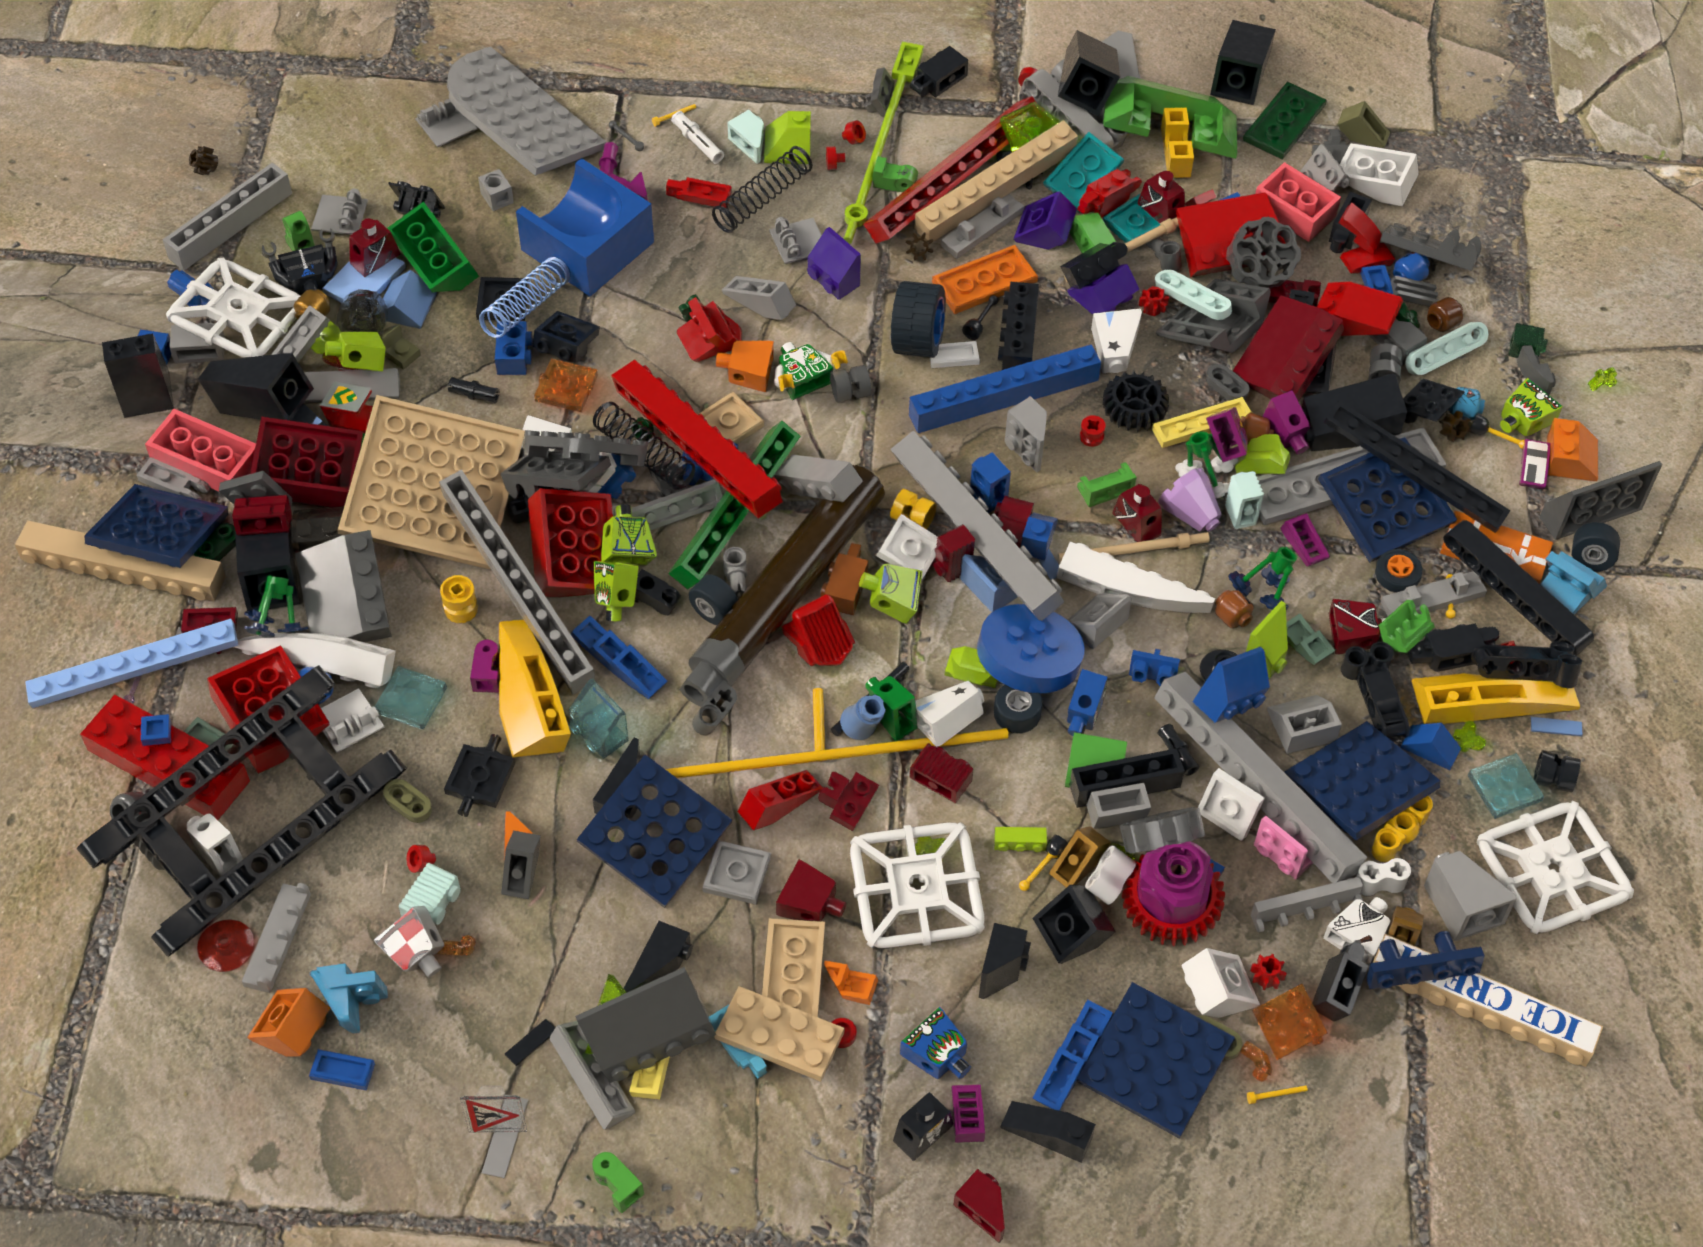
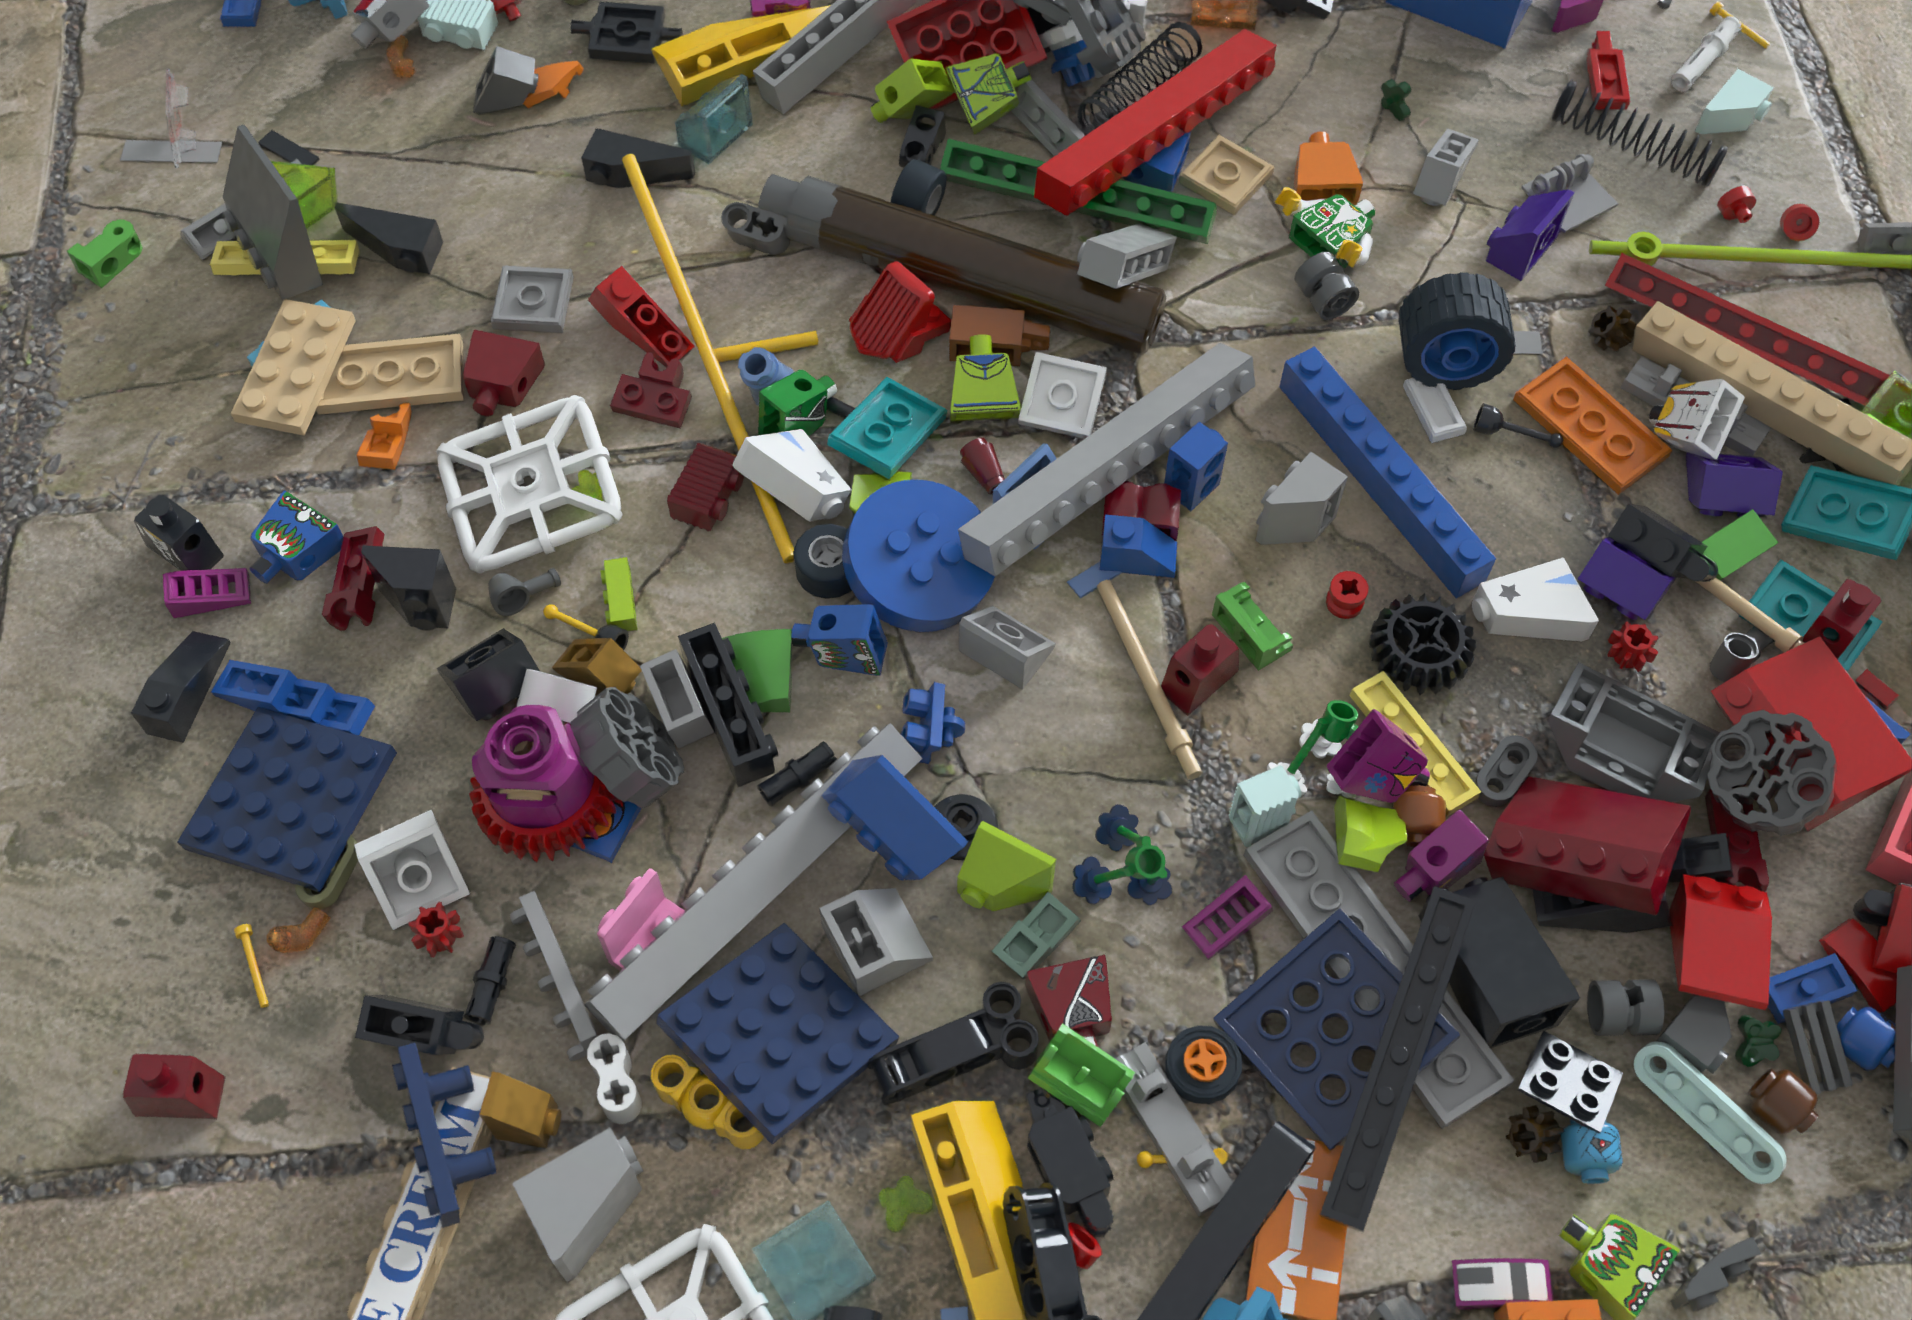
camera: 80 degrees right, 5 degrees up
blue slope [571,616,667,699] -> none
dark blue piece [577,755,732,908] -> none
red piece [677,297,742,362] -> none
light grey pin [723,547,747,599] -> none
lime slope [764,111,811,164] -> none
red tile [831,1018,857,1048] -> none
bright green leg [873,156,918,192] -> none
yellow wheel [890,488,937,530] -> none
dark red brick [934,524,975,583] -> none
dark red slope [953,1169,1005,1243] -> none
black brick [998,281,1039,370] -> none
white slope [1057,542,1215,613] -> none
red hinge [1077,169,1142,218] -> none
light aqua plate [1155,270,1232,320] -> none
lavender cone [1158,468,1222,532] -> none
white hinge [1198,768,1265,841] -> none
dark orange head [1215,590,1254,628] -> none
clear orange hinge [1252,984,1328,1060] -> none
white torso [1323,897,1391,968] -> none
blue slope [1400,723,1461,771] -> none
hinge [1470,414,1524,449] -> none
clear green brick [1508,323,1548,358] -> none
none -> dark red torso [123,1054,225,1119]
none -> dark red plate [322,526,385,631]
none -> black pin [464,936,516,1025]
none -> dark grey bar [488,568,561,616]
none -> teal tile [827,377,948,479]
none -> dark red cone [960,437,1005,495]
none -> white torso [1649,379,1745,460]

